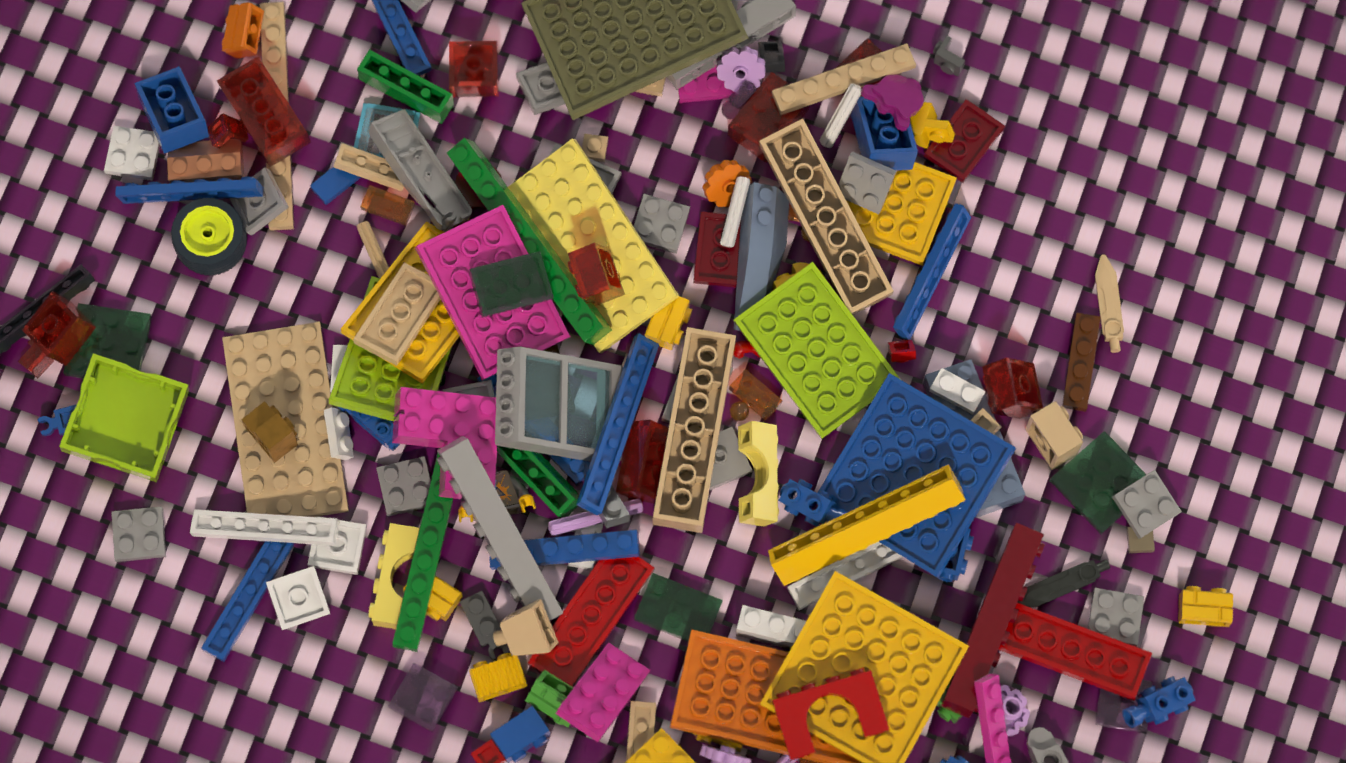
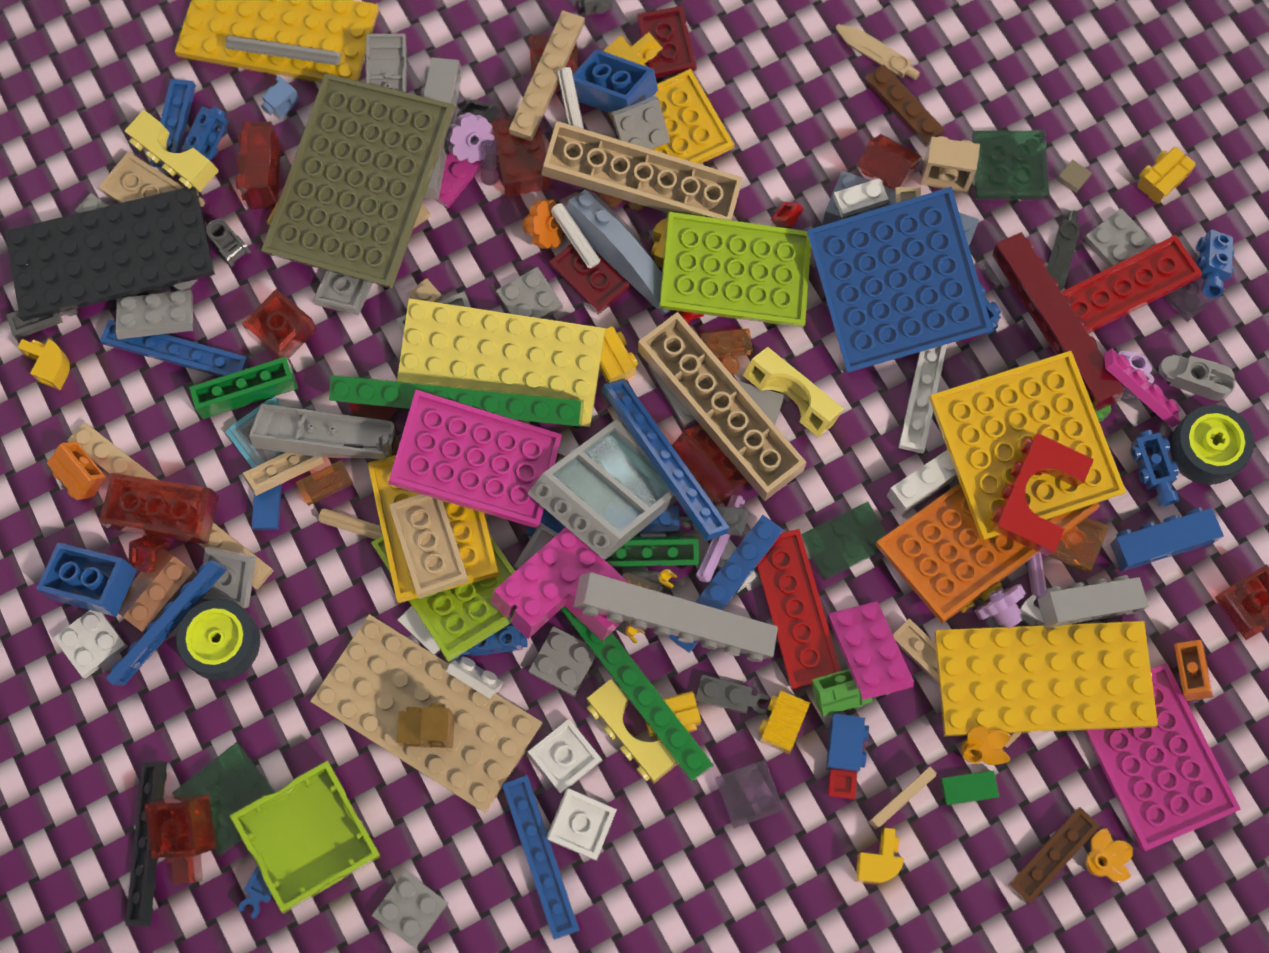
camera: 45 degrees left, 0 degrees up
white plate [190,509,340,546] -> none
clear green plate [468,251,554,318] -> none
tan torso [493,599,558,656] -> none
clear red brick [568,243,625,305] -> none
yellow brick [768,464,965,586] -> none
blue brick [778,479,848,527] -> none
magenta tile [861,74,924,131] -> none
blue plate [893,203,971,340] -> none
light grey plate [1112,470,1182,539] -> none

